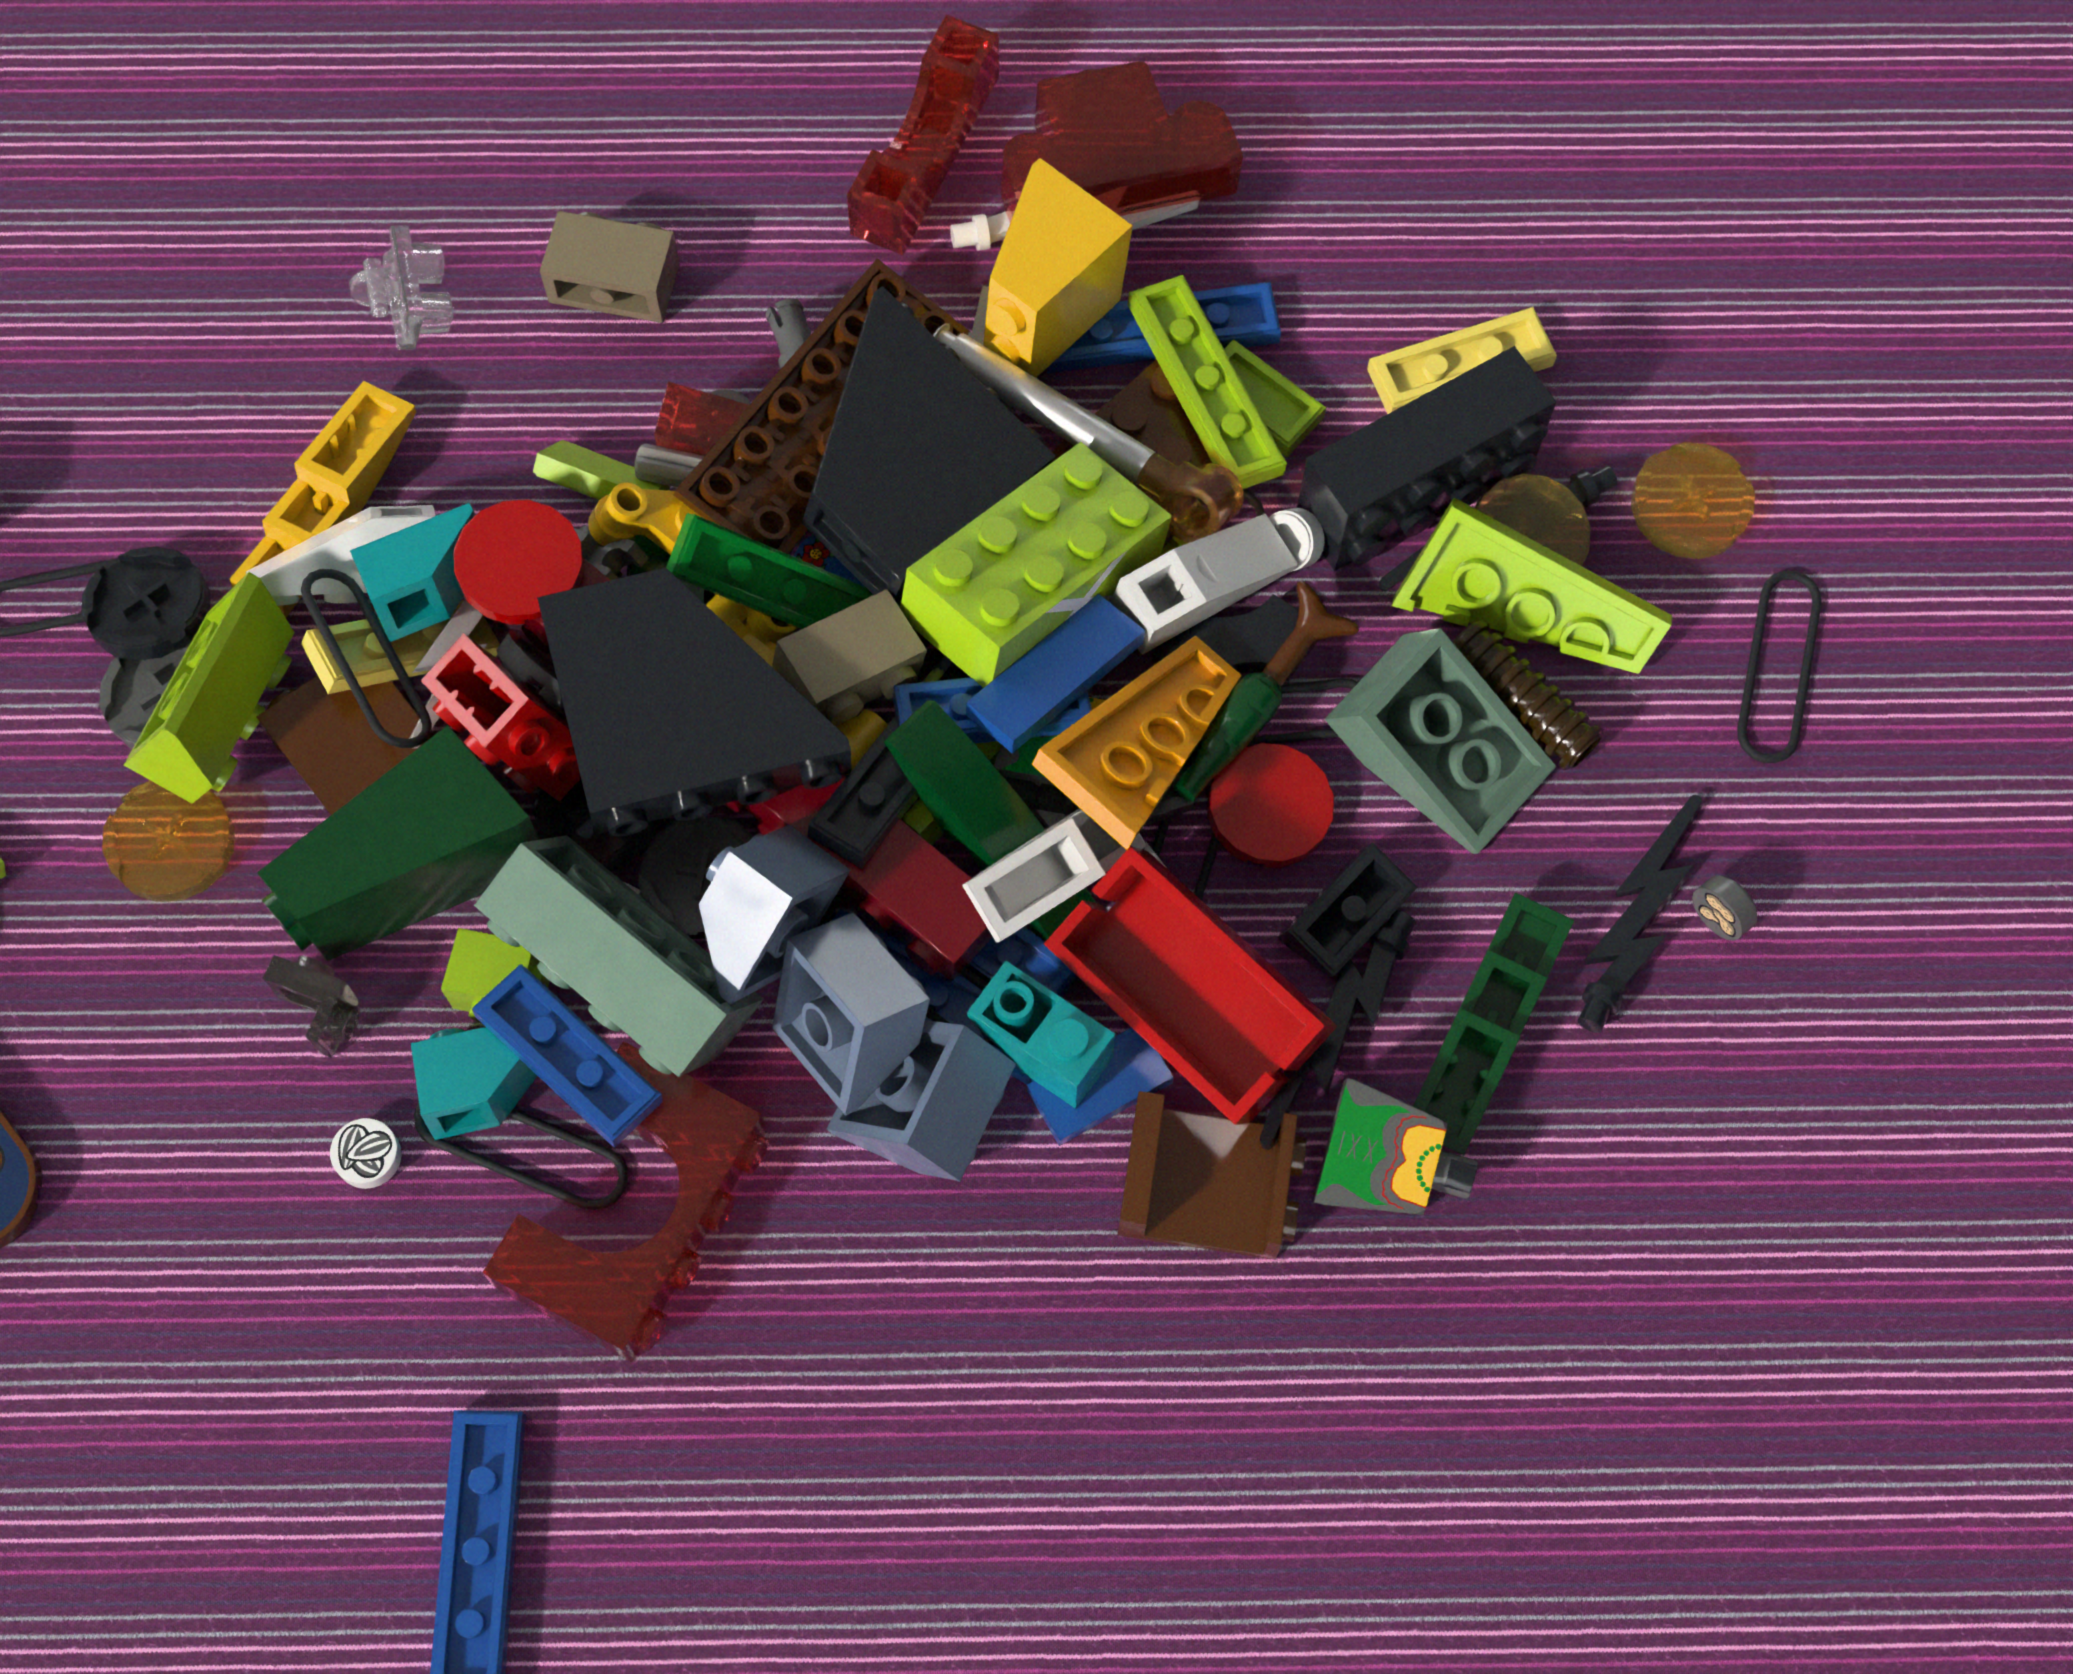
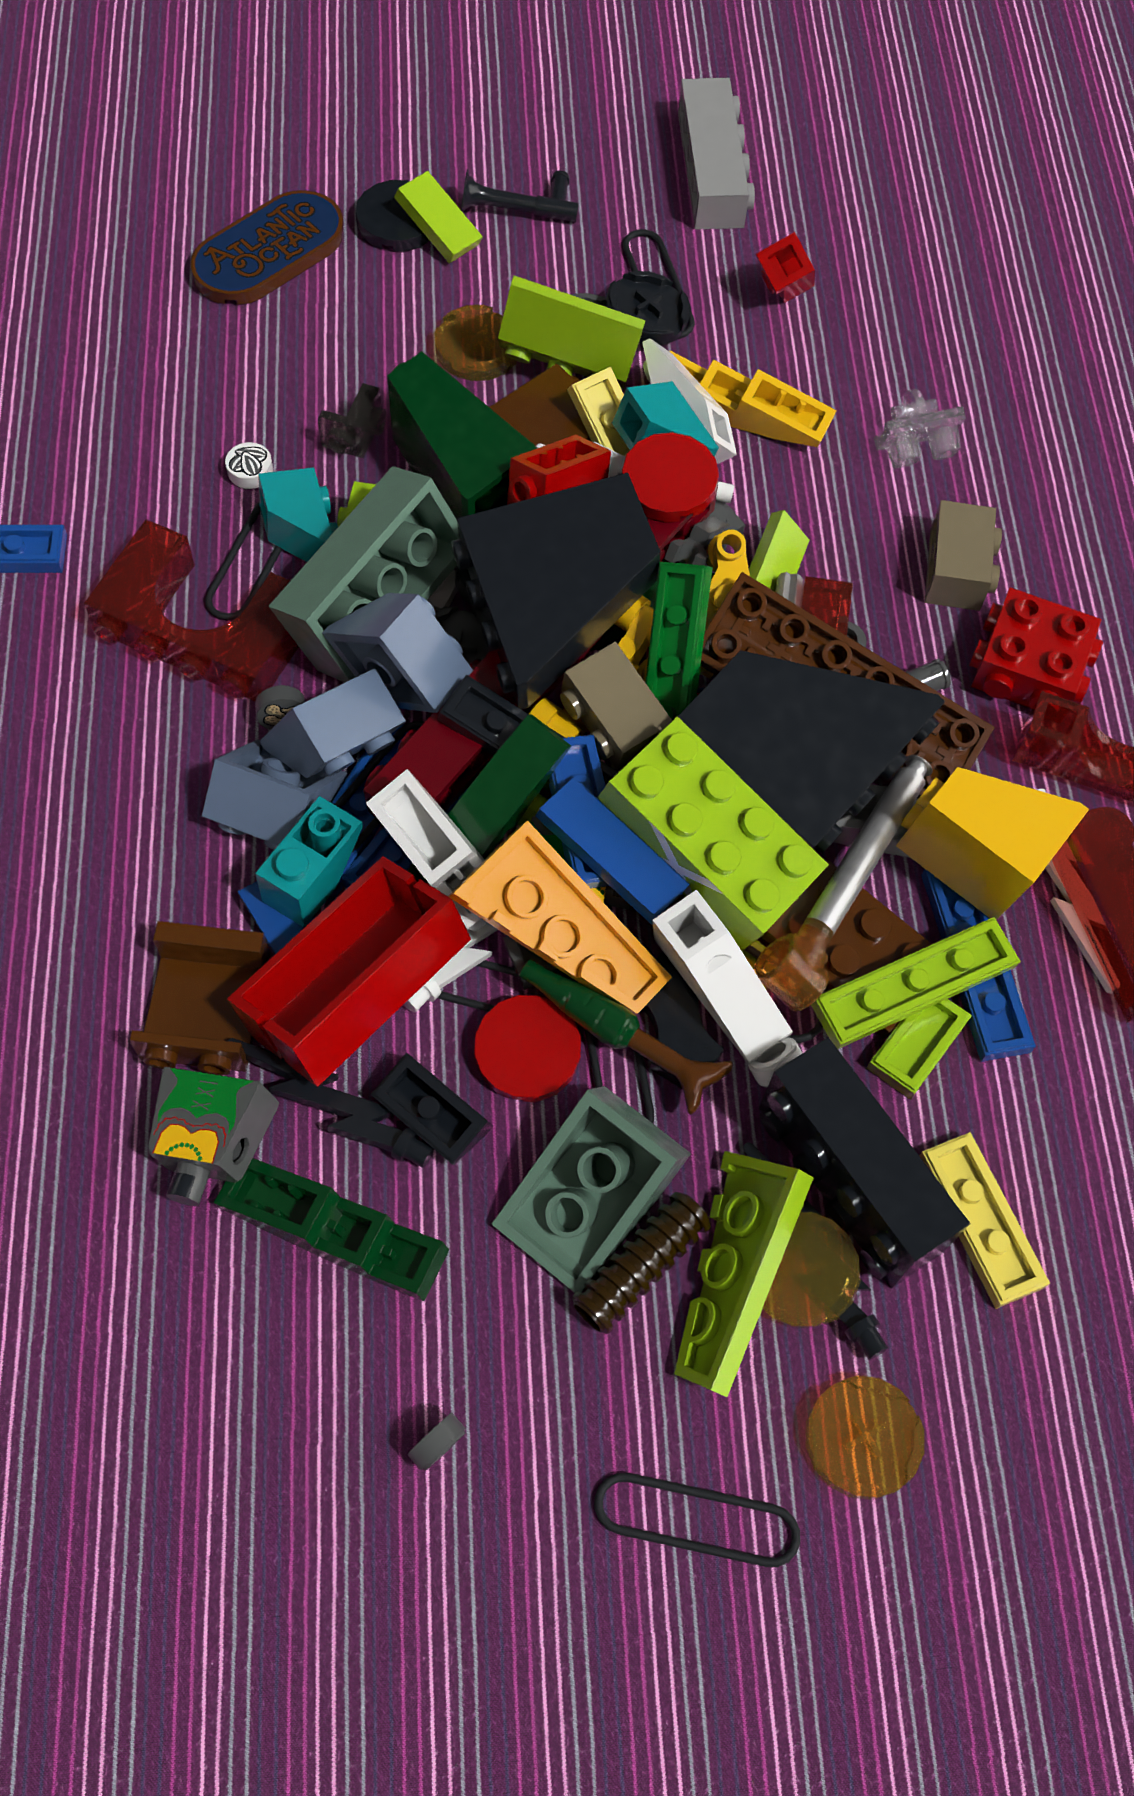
camera: 85 degrees right, 5 degrees down
black piece [301,569,432,748] -> none
blue tile [472,964,663,1148] -> none
black piece [1577,795,1702,1033] -> none
none -> dark grey tile [255,685,305,730]
none -> red brick [756,232,815,303]
none -> red brick [969,587,1103,719]

